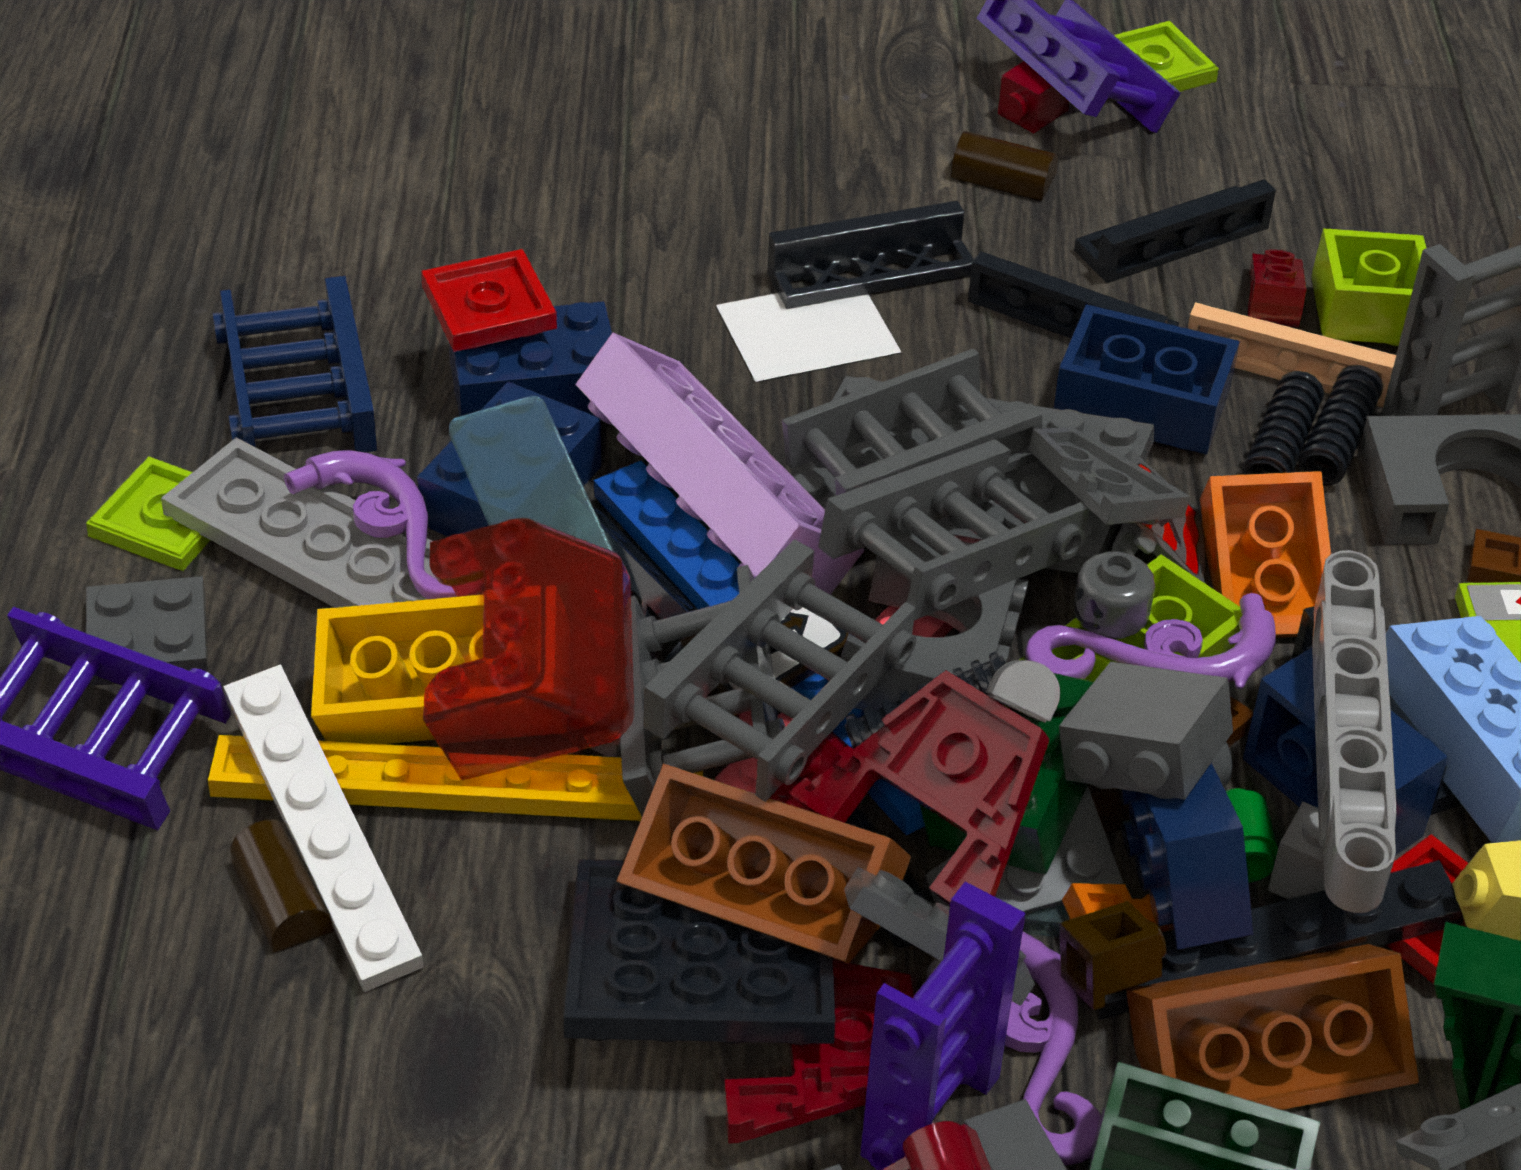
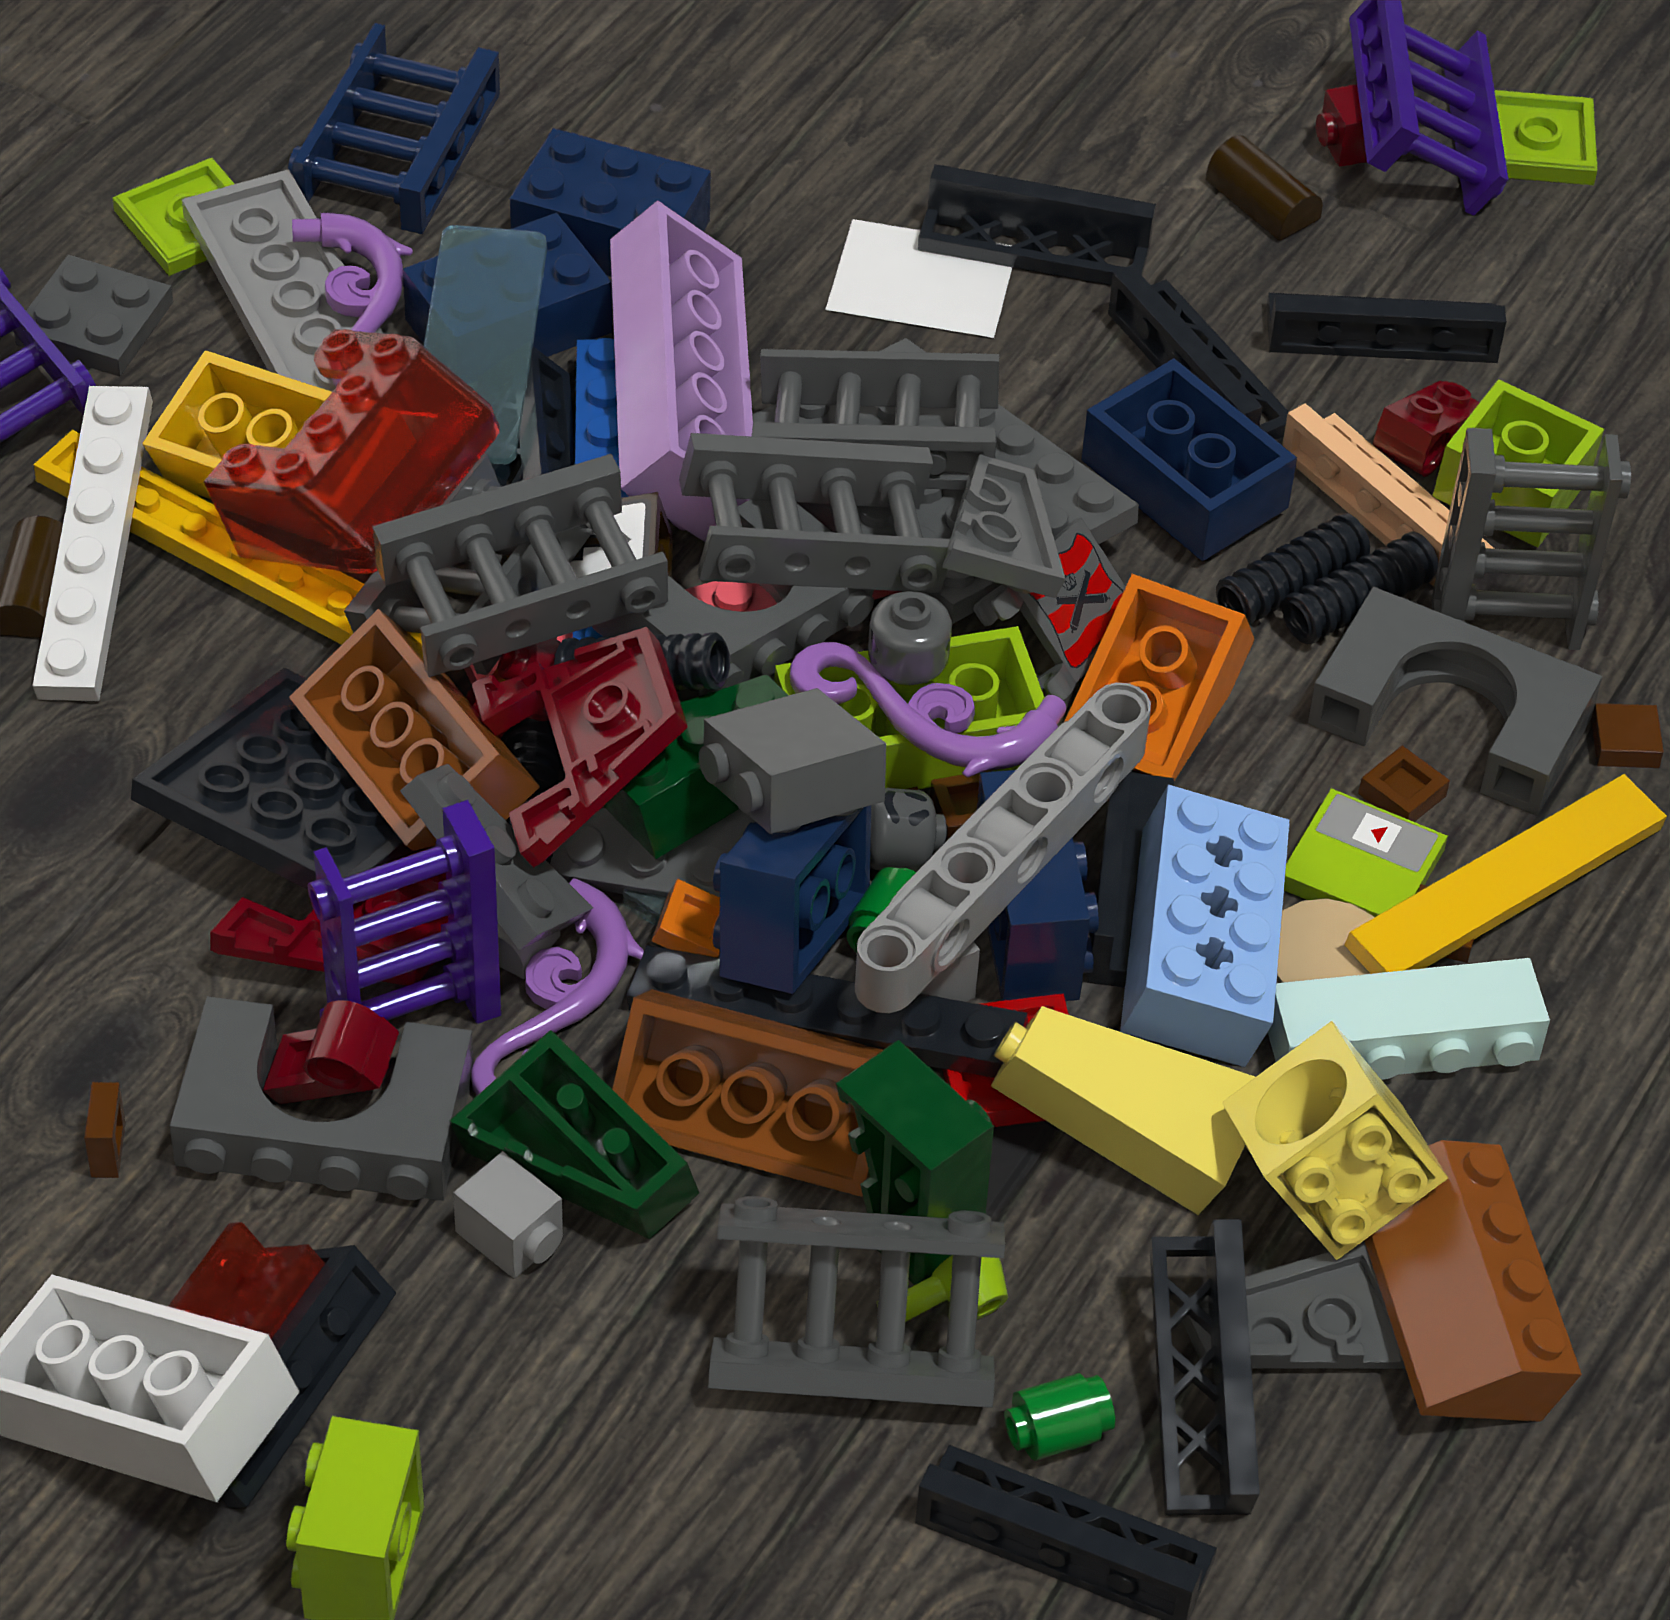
camera: 30 degrees right, 5 degrees up
red plate [421,249,557,352] -> none
light grey brick [986,660,1060,723] -> none
dark brown brick [1060,901,1166,1010] -> none

